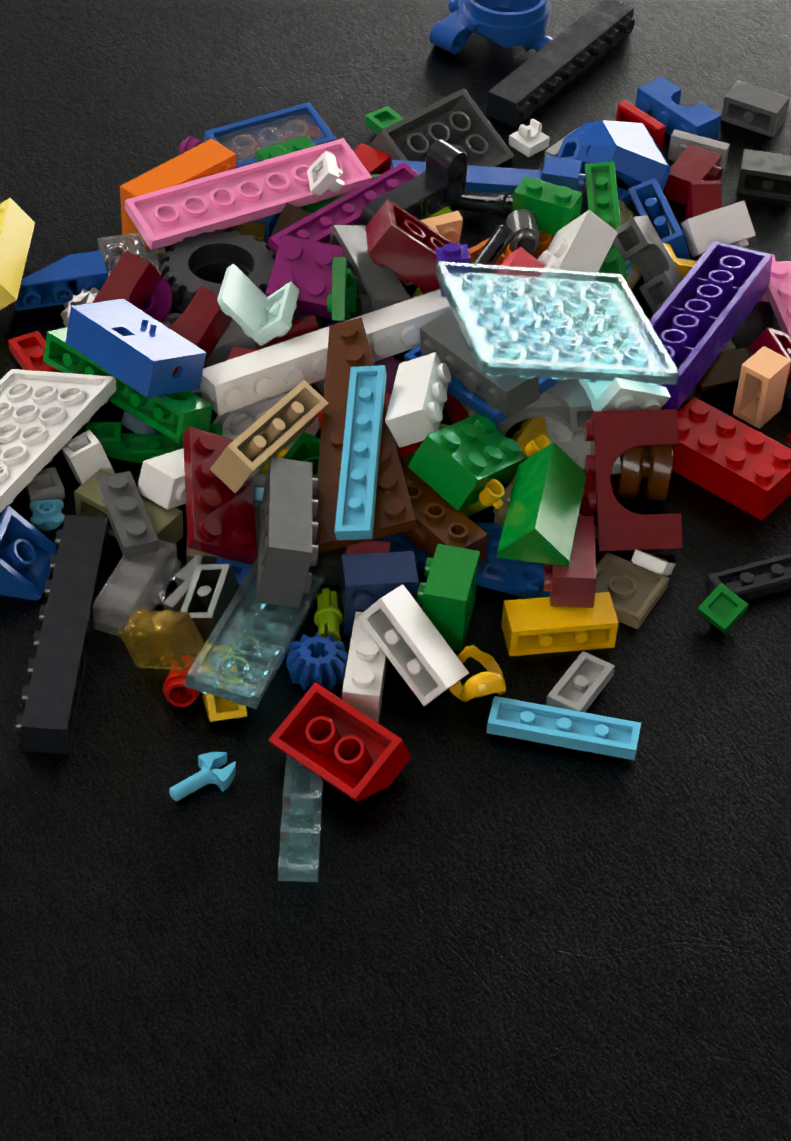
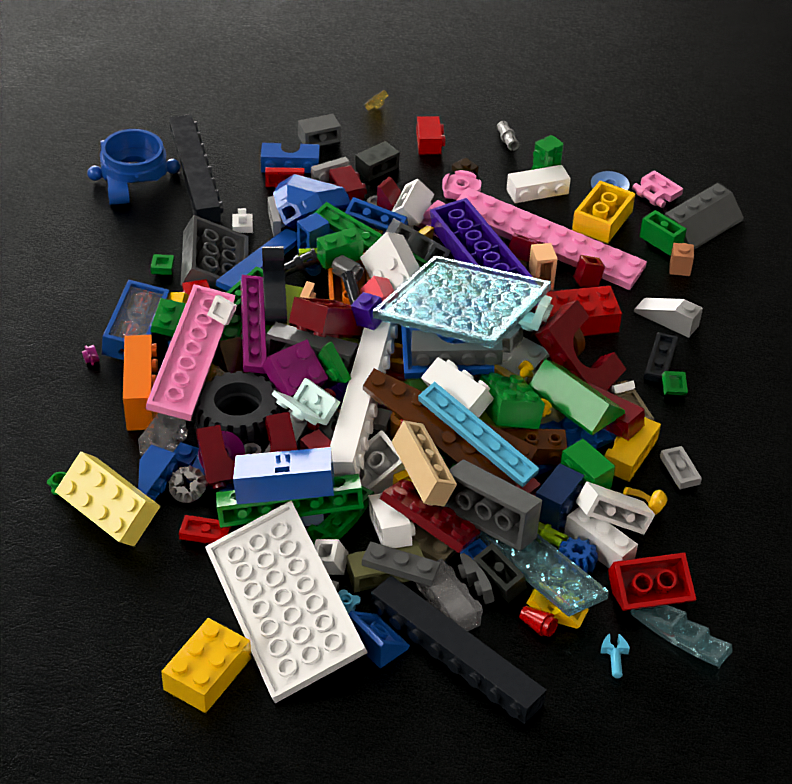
camera: 50 degrees left, 0 degrees up
clear yellow brick [118,609,207,670] -> none
medium azure plate [486,696,641,760] -> none

